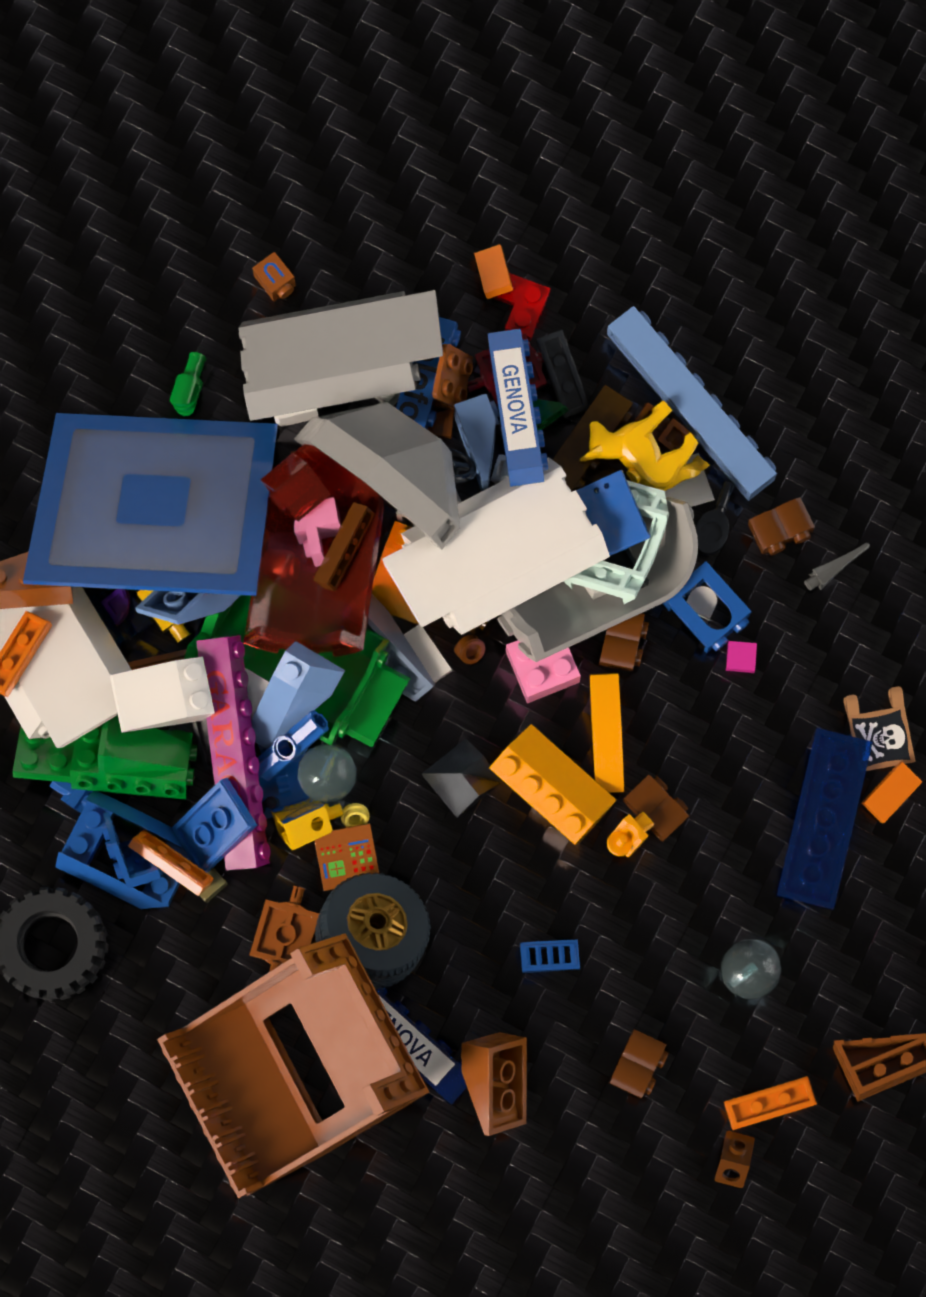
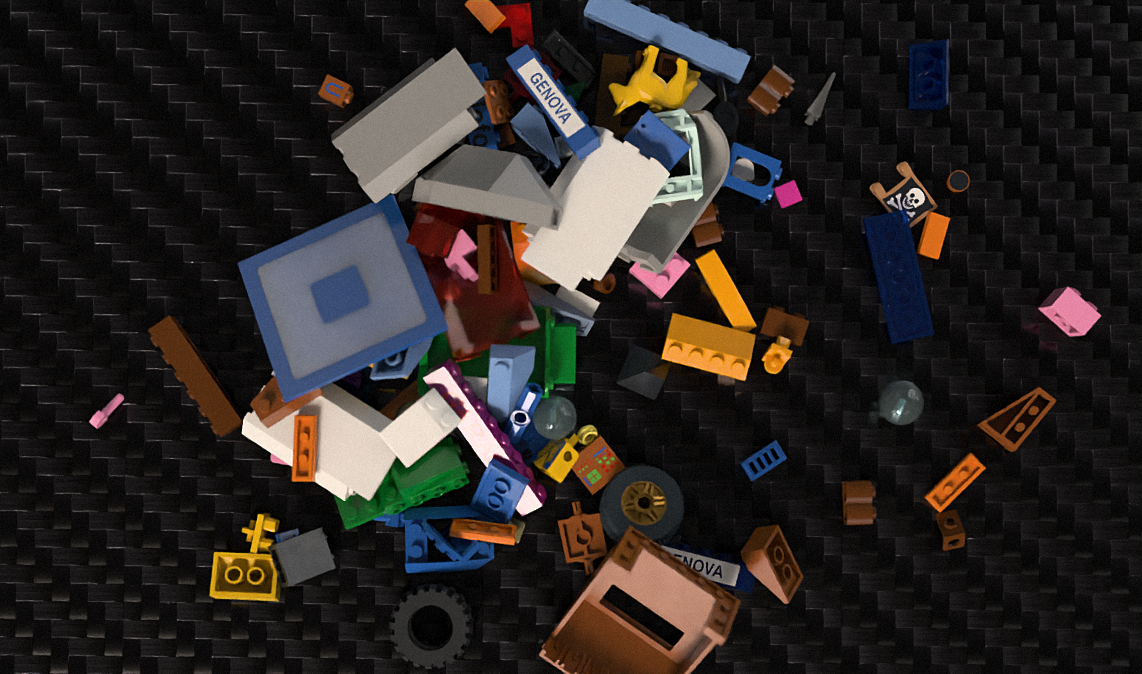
camera: 30 degrees left, 10 degrees up
green arm [170,352,207,416] -> none

